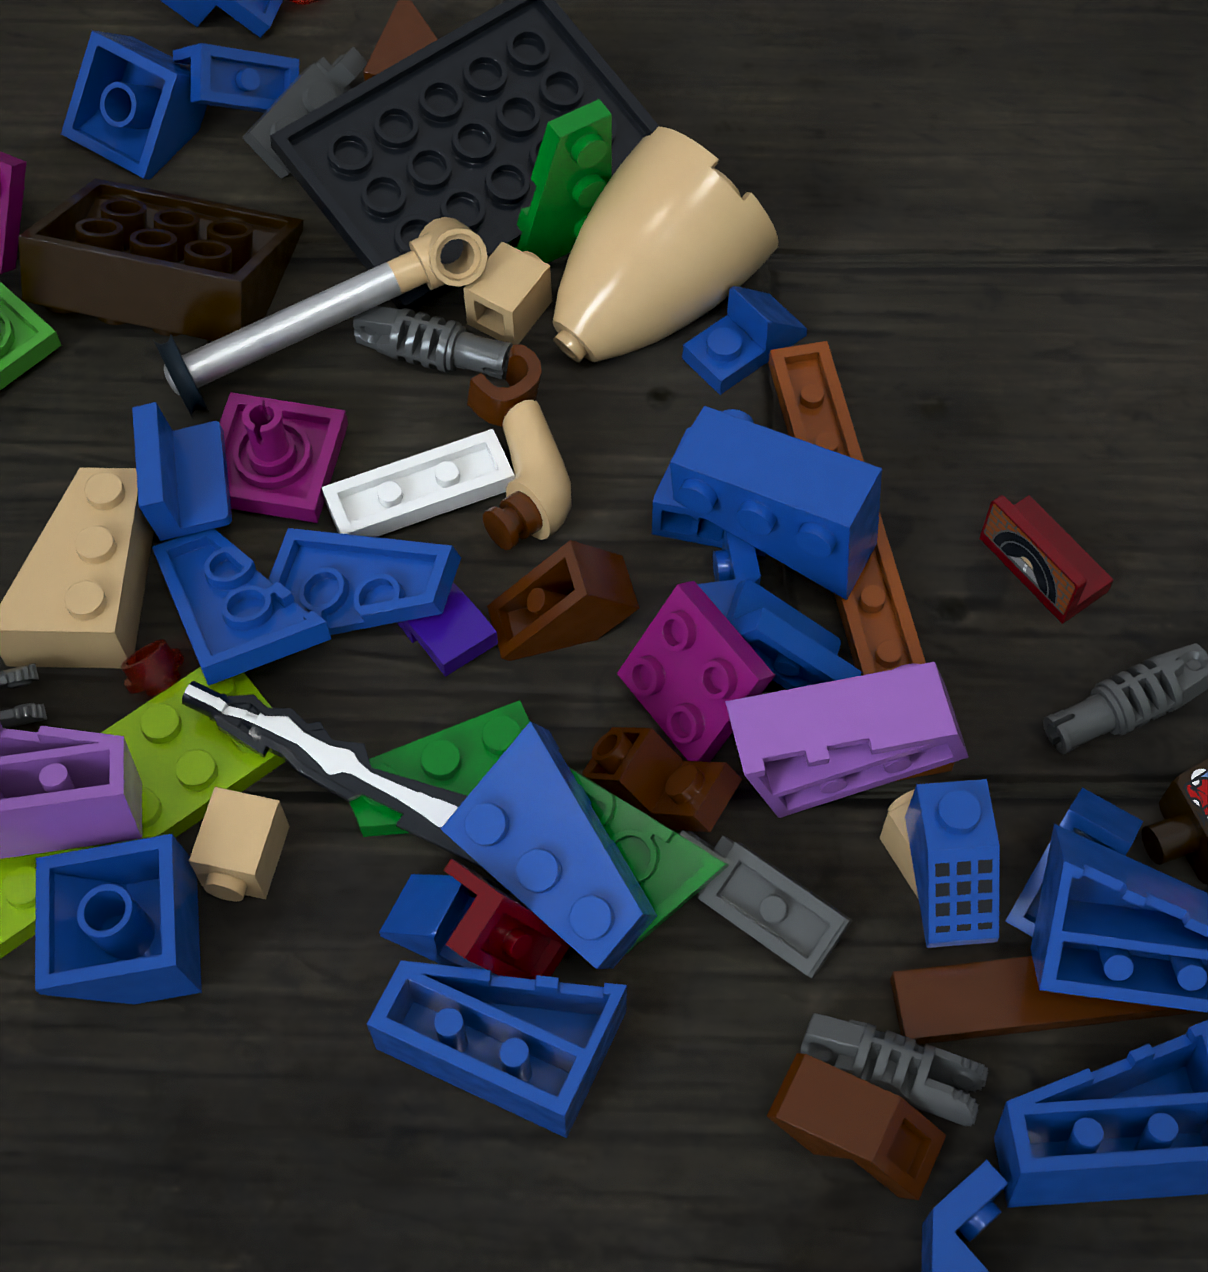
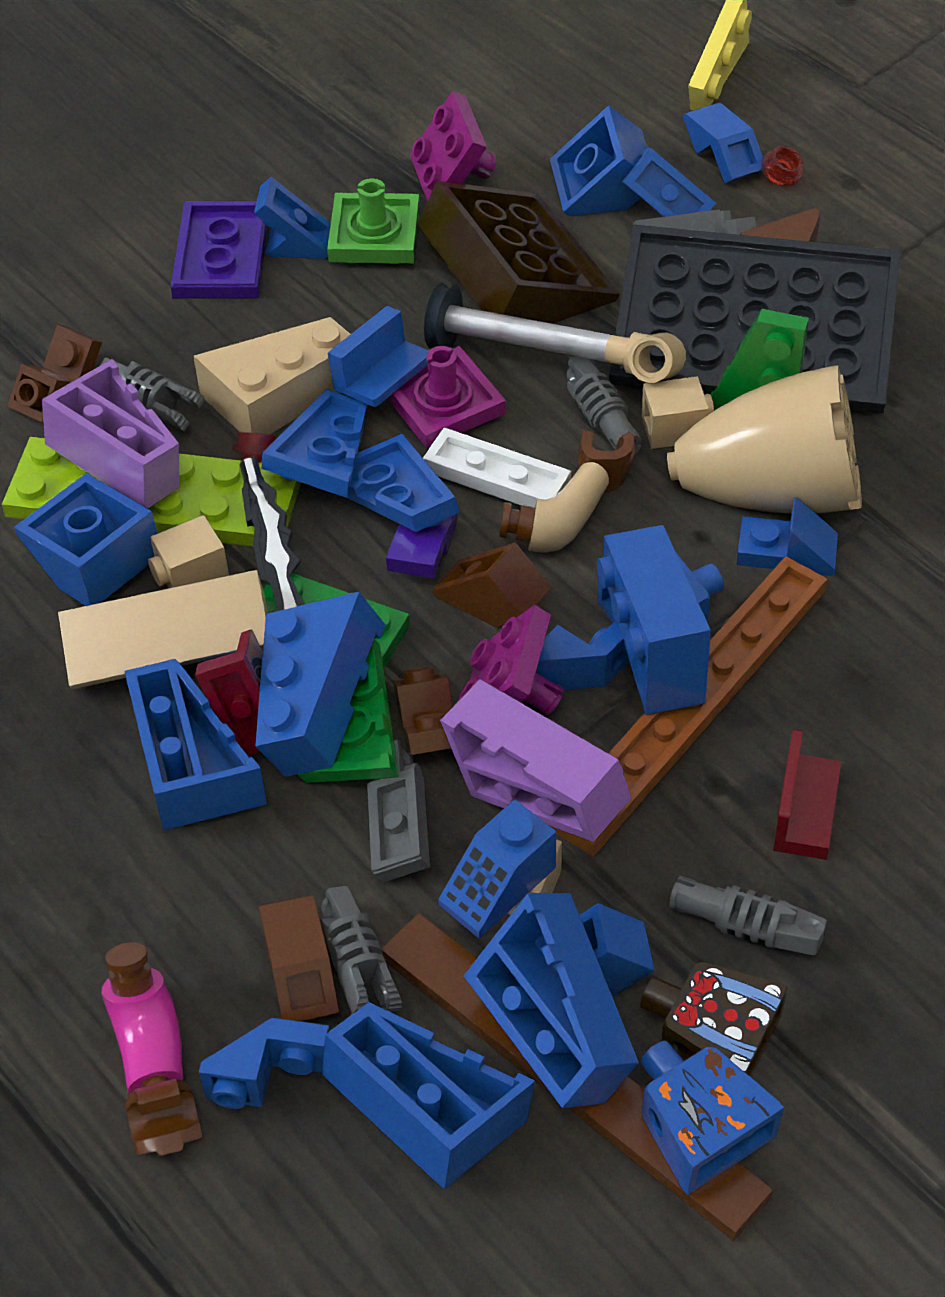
camera: 50 degrees right, 10 degrees down
blue panel [726,579,862,690] -> none
none -> tan brick [58,570,268,689]

